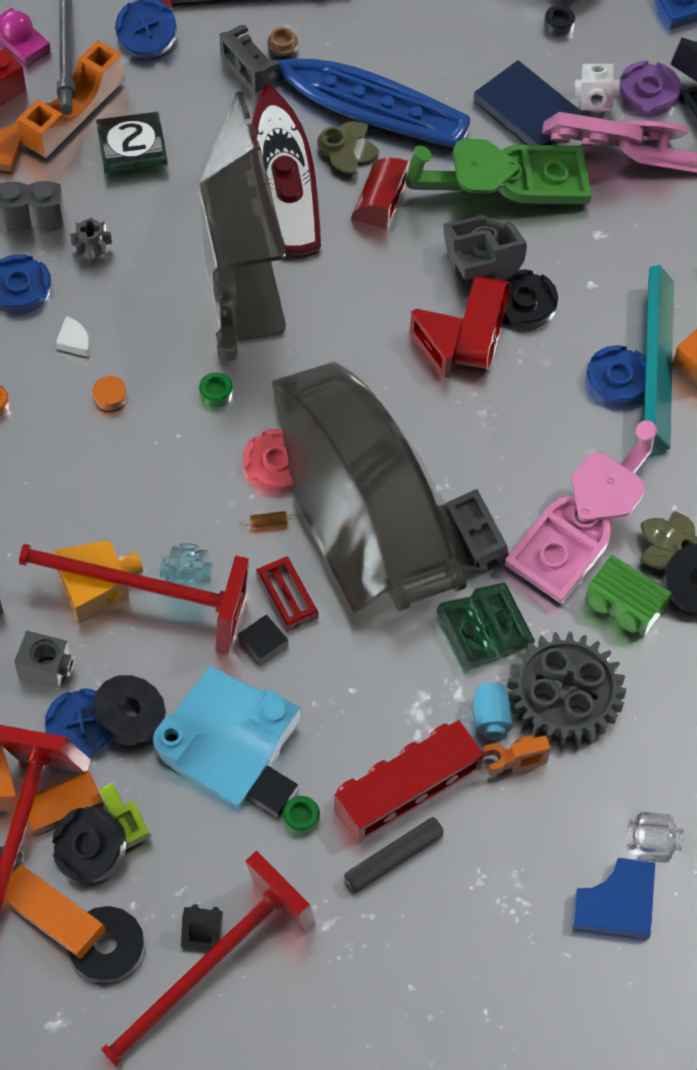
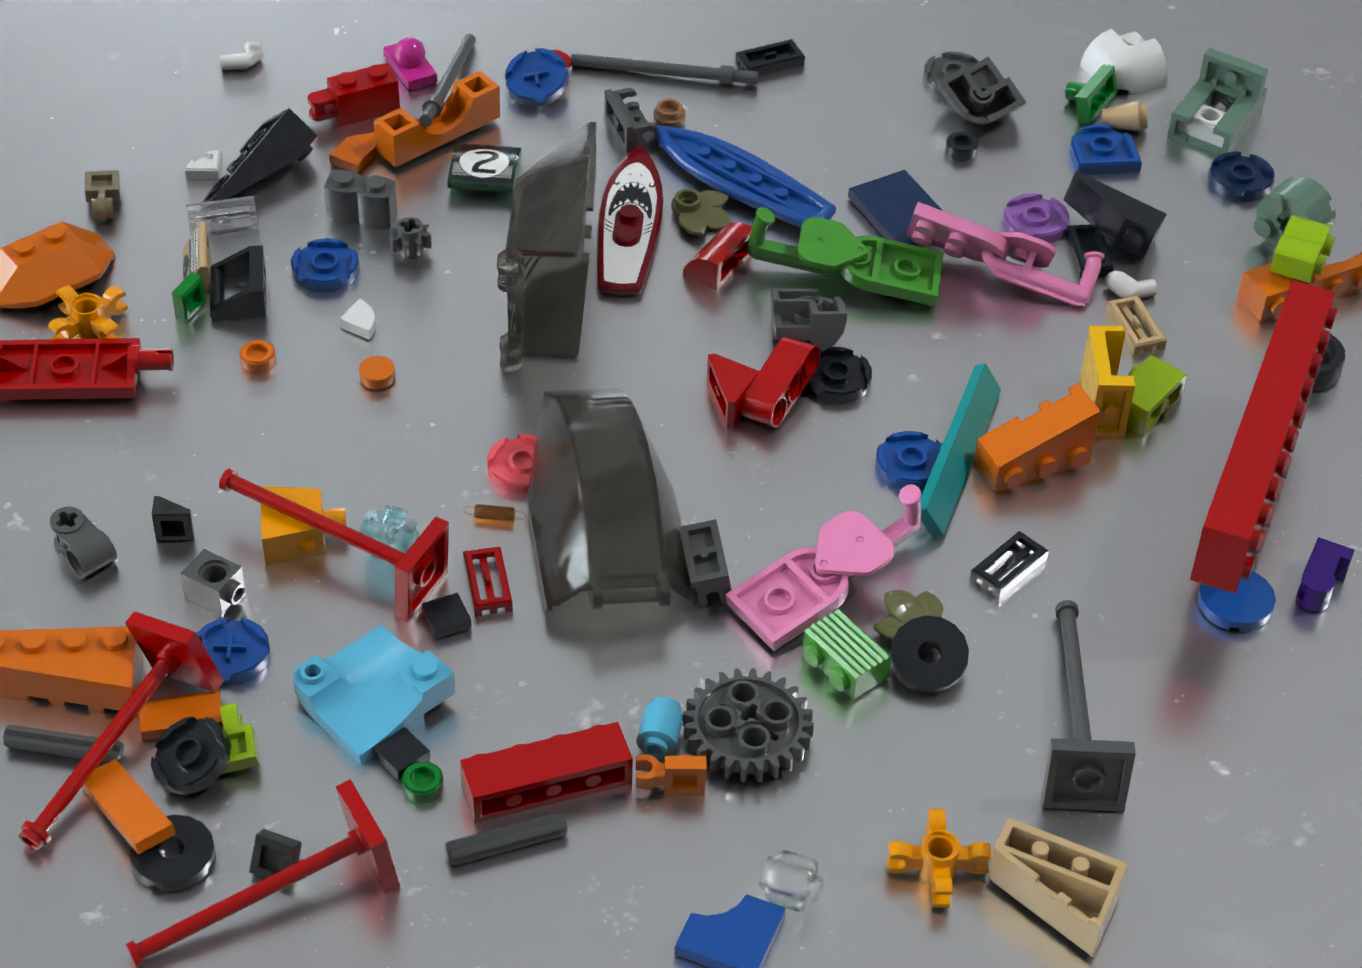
camera: 15 degrees right, 15 degrees down
black tile [91,675,166,745] -> none
green tile [199,372,233,407] -> none
clear green slope [436,582,535,670] -> none
white brick [575,64,620,113] -> none

